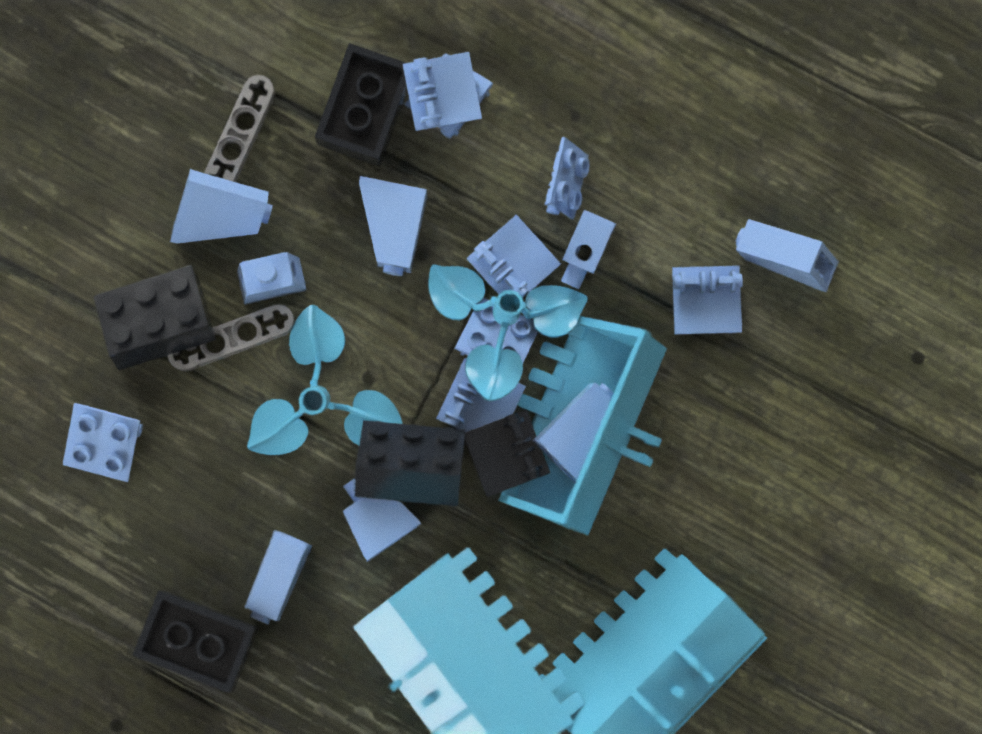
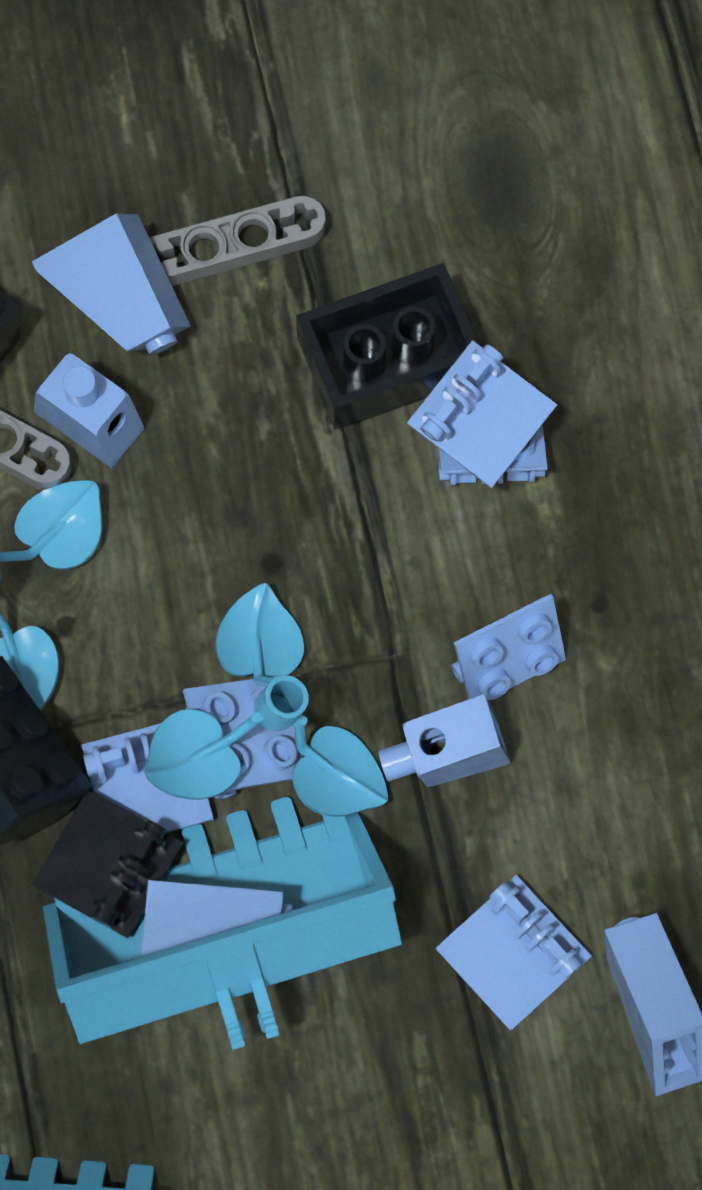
camera: 50 degrees right, 10 degrees down
light blue slope [359,176,427,276] -> none
light blue hinge [466,214,561,298] -> none

